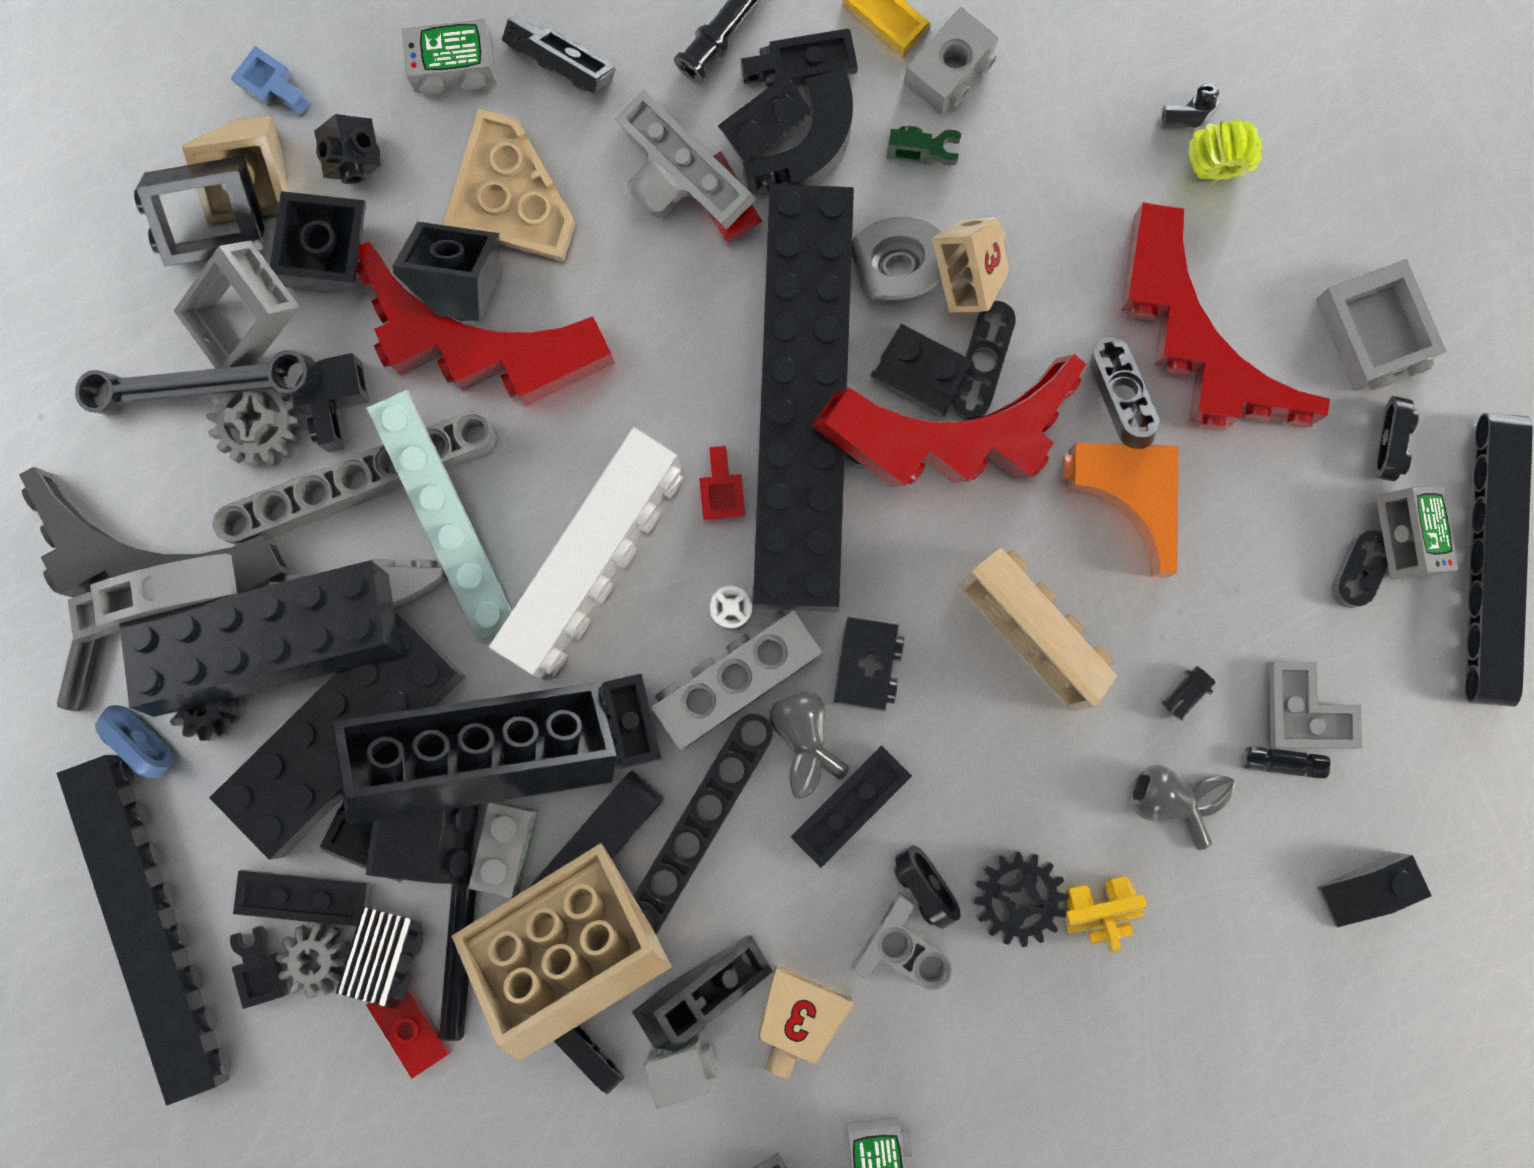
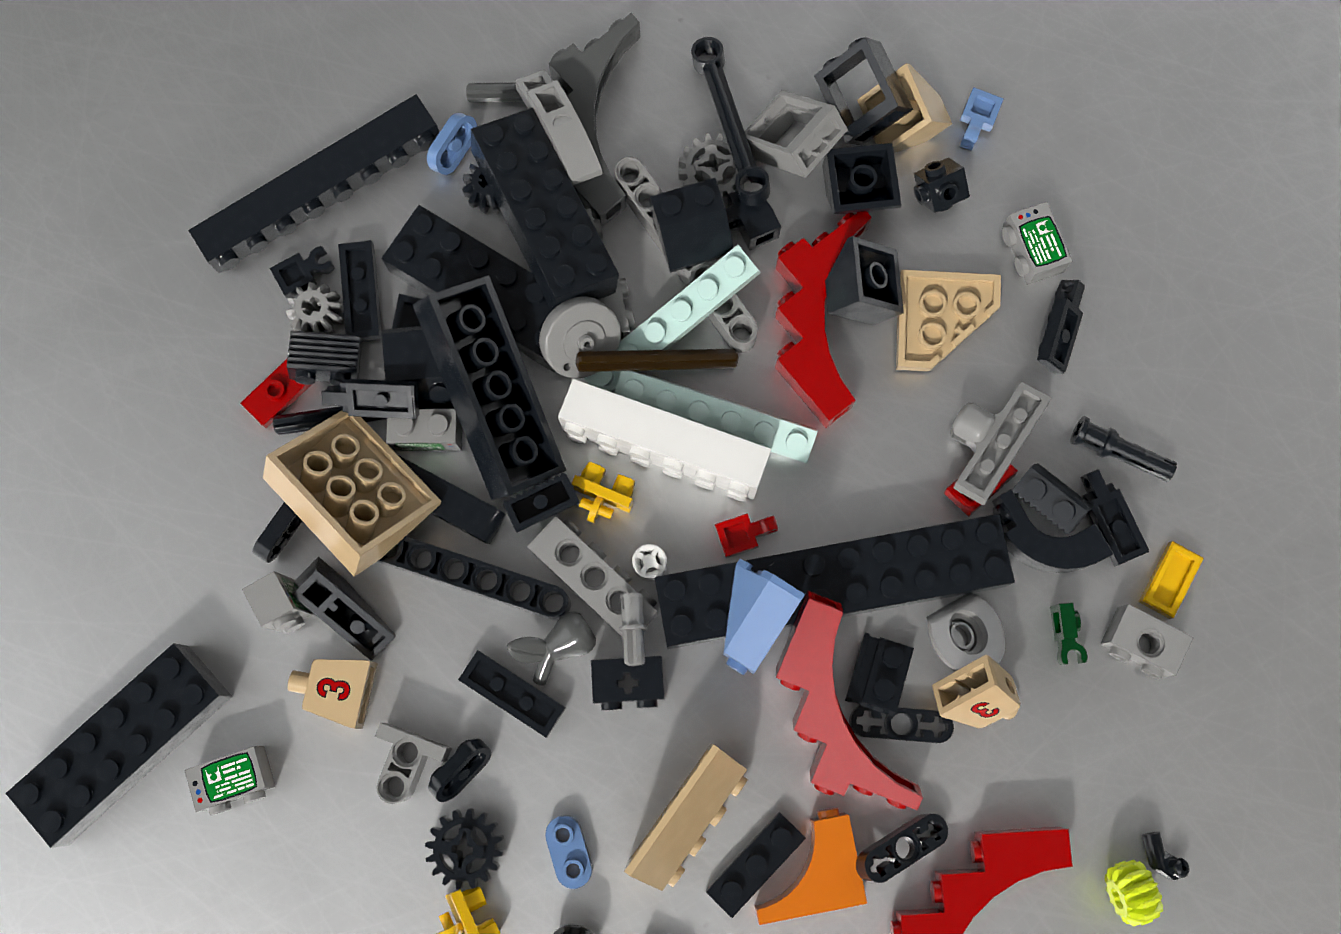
camera: 75 degrees right, 5 degrees down
none -> black hinge [321,379,420,419]
none -> light grey wheel [539,297,621,378]
none -> medium blue plate [545,815,592,889]
none -> yellow hips [571,462,635,523]
none -> dark brown axle [575,349,739,372]
none -> light aqua plate [615,371,818,463]
none -> light grey axle [619,593,647,666]
none -> black slope [650,178,734,273]
none -> black plate [706,812,806,918]
none -> medium blue slope [723,559,805,675]

